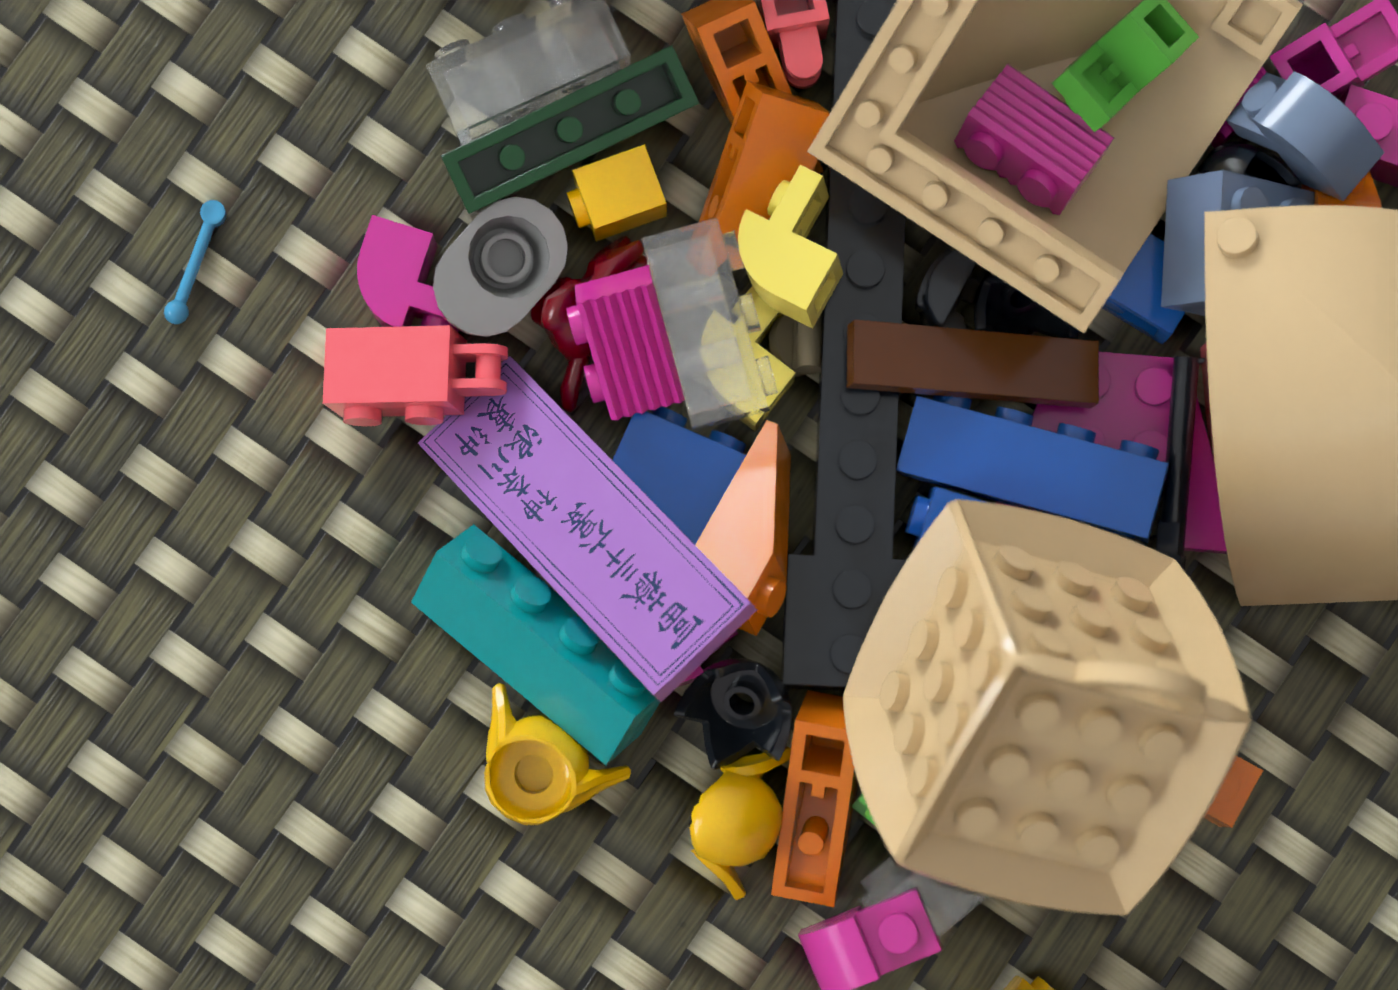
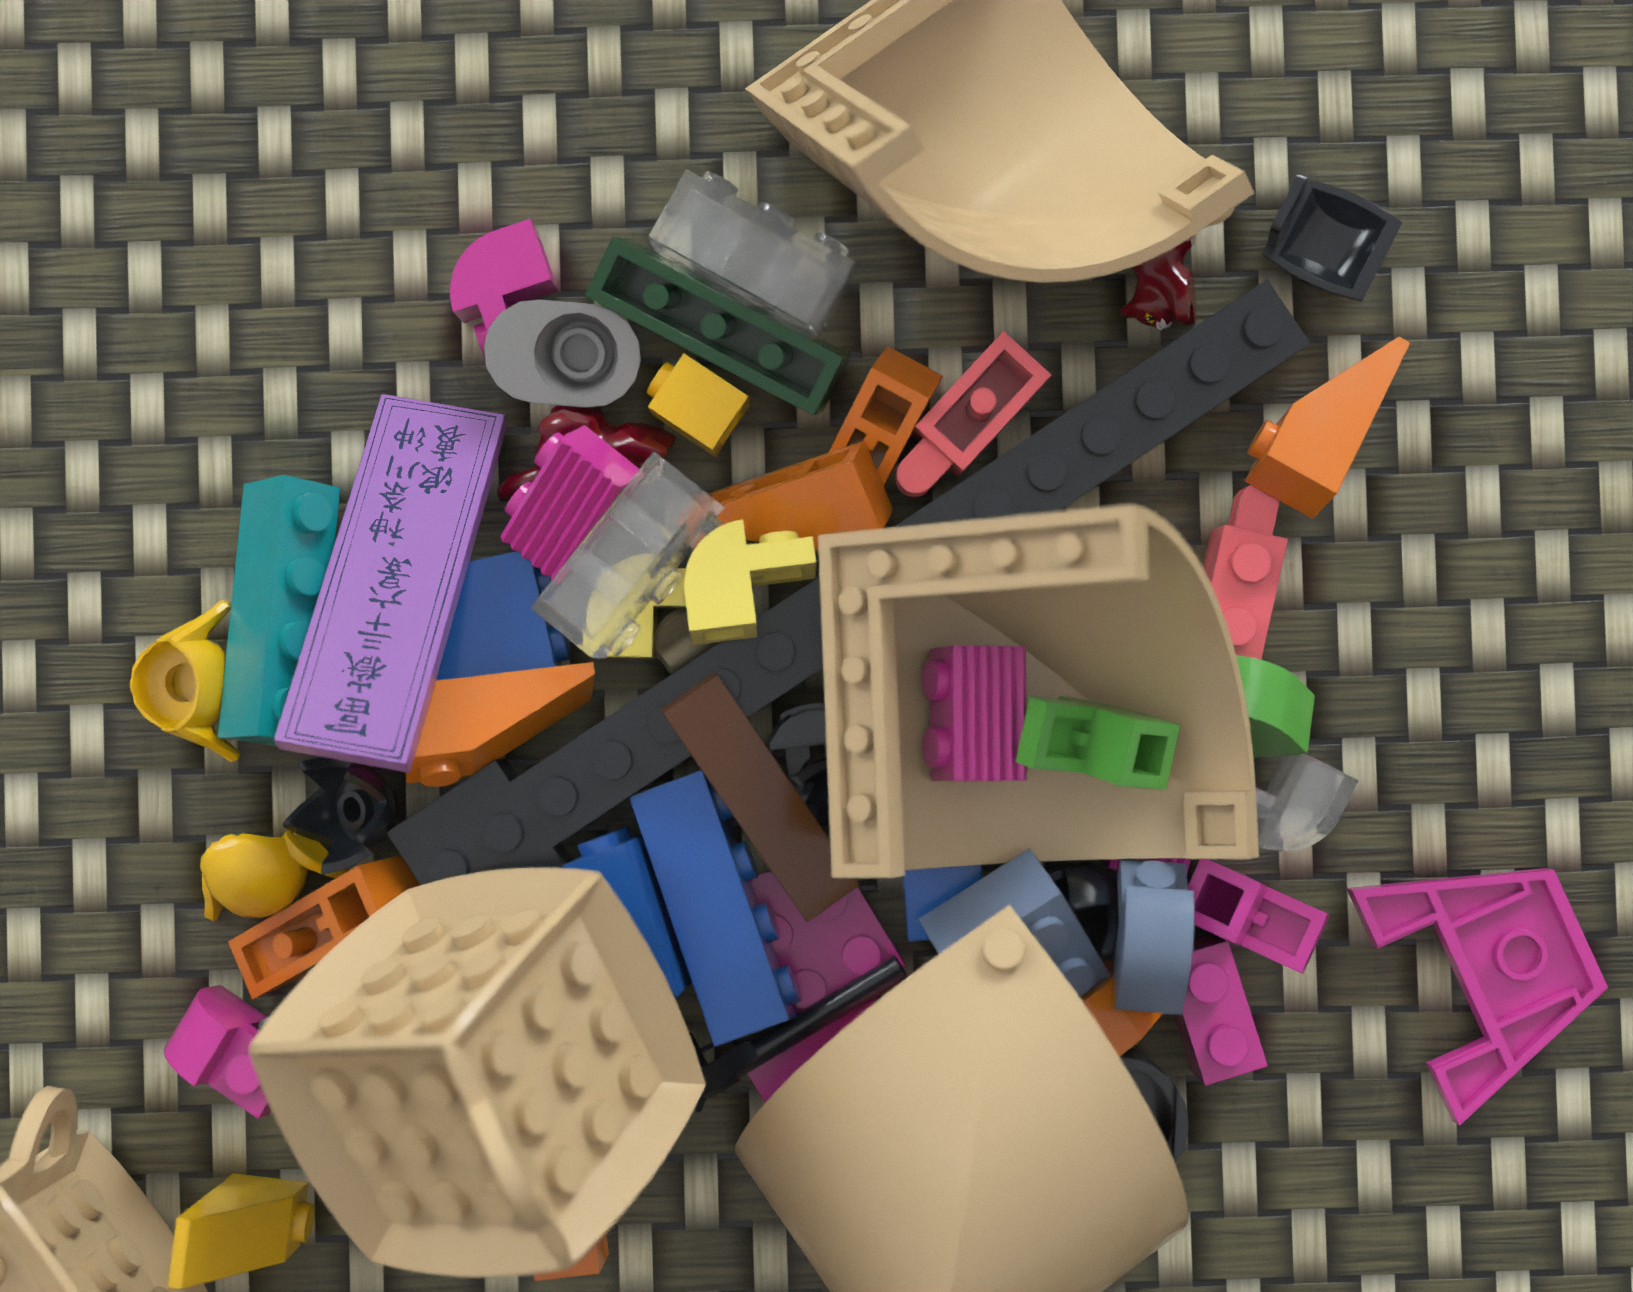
camera: 60 degrees right, 5 degrees up
dark azure hinge [164,200,227,324] -> none
coral brick [323,325,508,426] -> none

